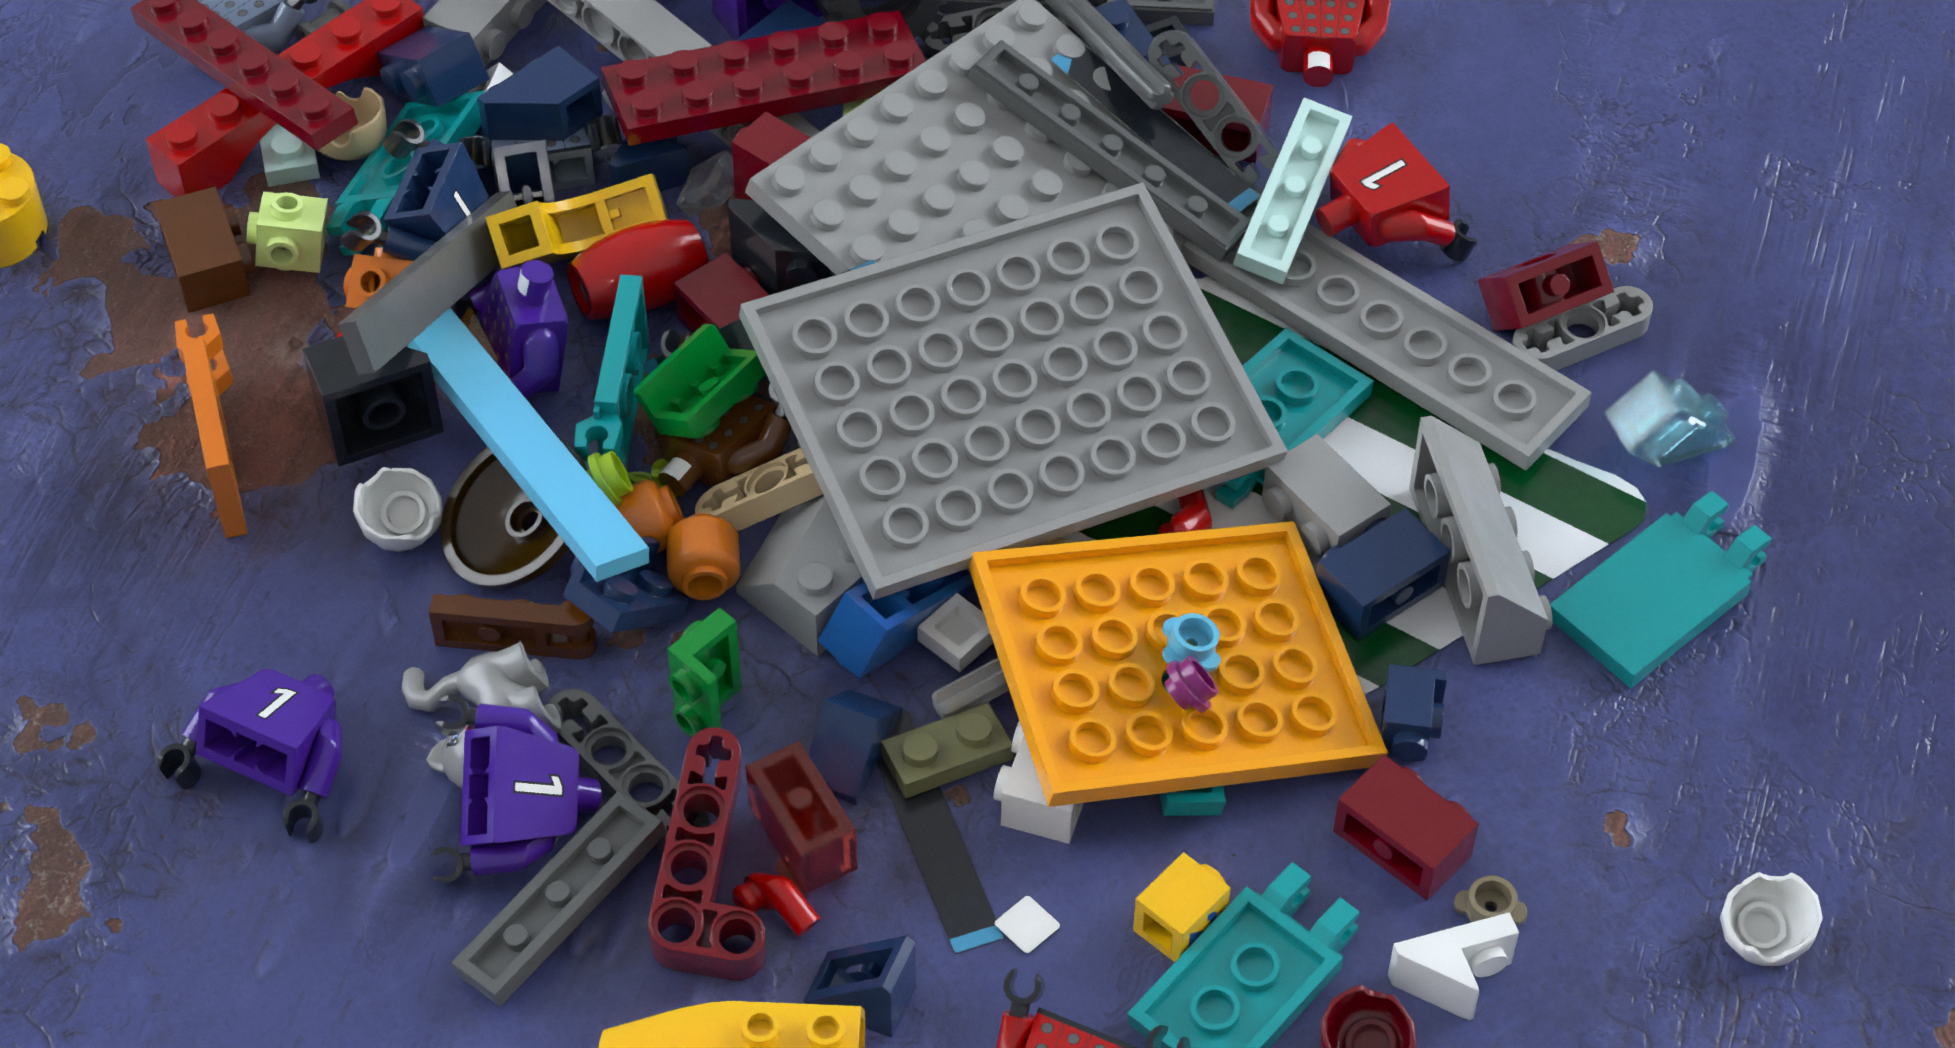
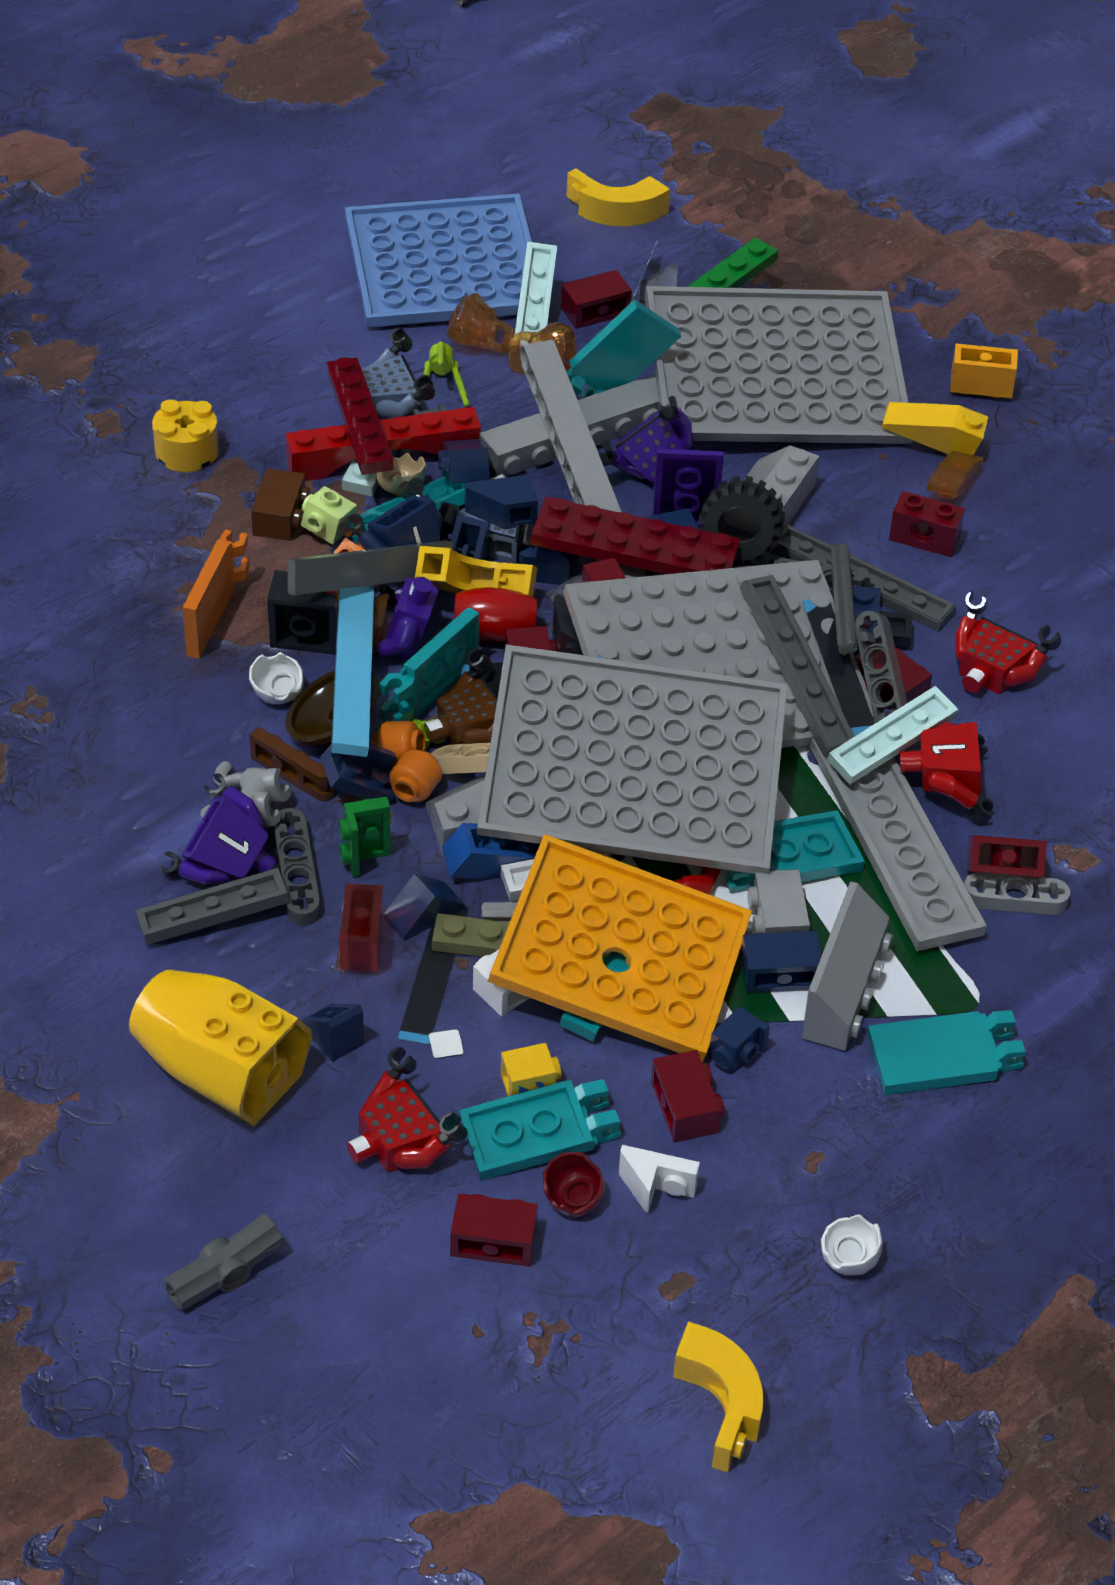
camera: 30 degrees right, 5 degrees down
dark purple torso [158,669,342,843] -> none
lime plate [586,451,633,506] -> none
green bracket [633,324,766,439] -> none
dark red beam [648,728,765,980] -> none
red arm [732,872,821,937] -> none
medium azure plate [1162,613,1221,672] -> none
magenta plate [1164,655,1219,713] -> none
dark tan plate [1454,875,1527,925] -> none
clear light blue slope [1604,370,1736,467] -> none

